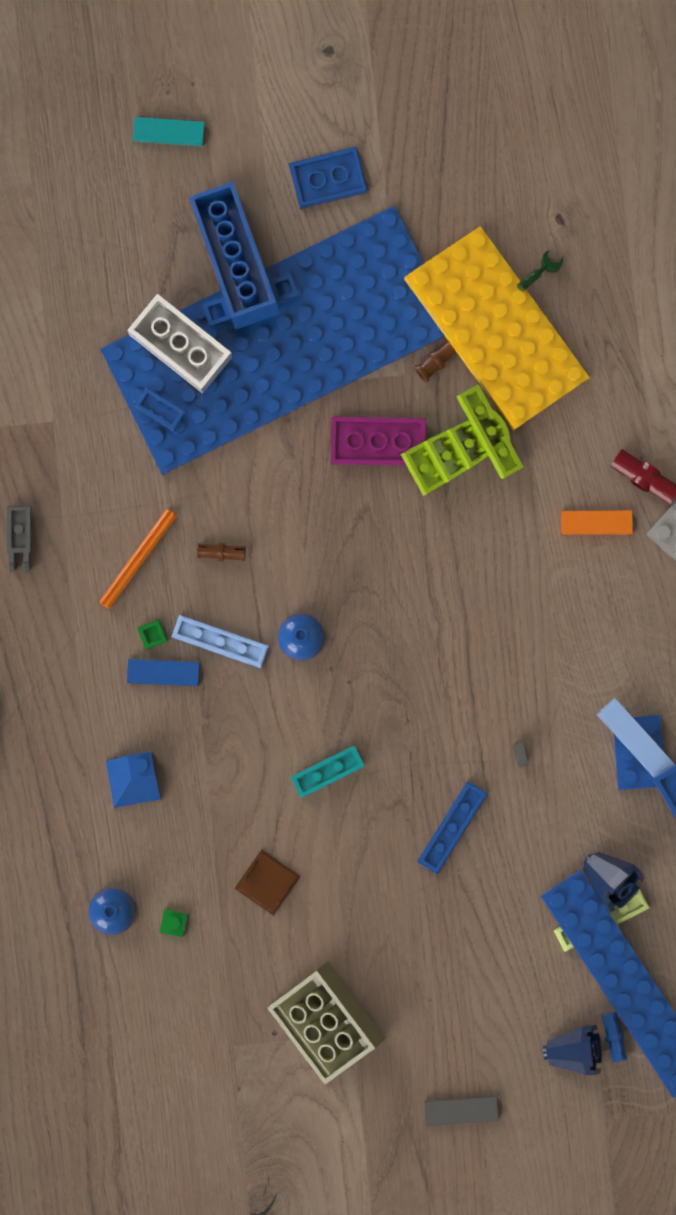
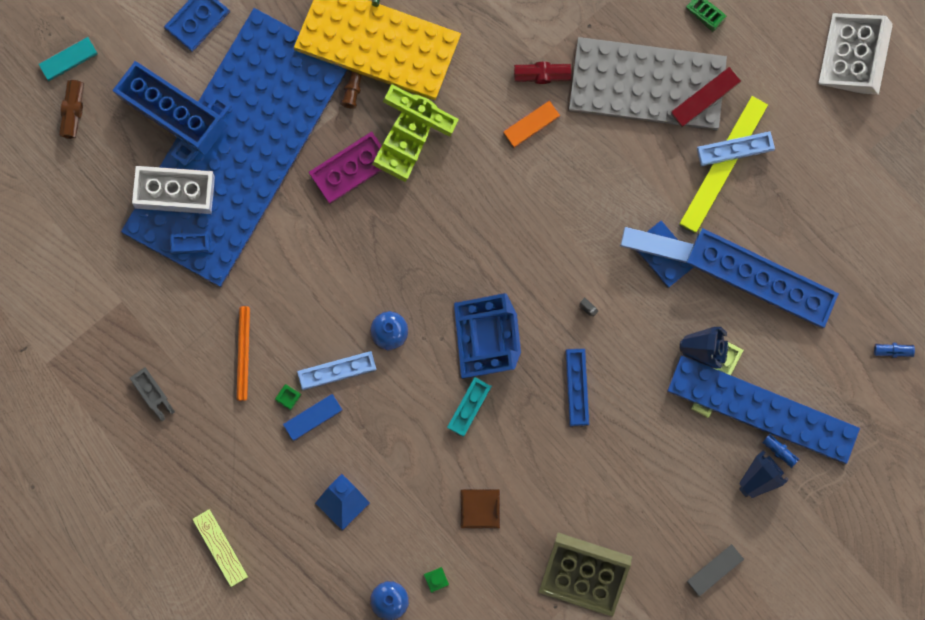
camera: 45 degrees left, 5 degrees down
reddish brown pin [197,543,246,562] -> none
none -> reddish brown piece [59,80,84,139]
none -> blue slope [454,293,521,379]

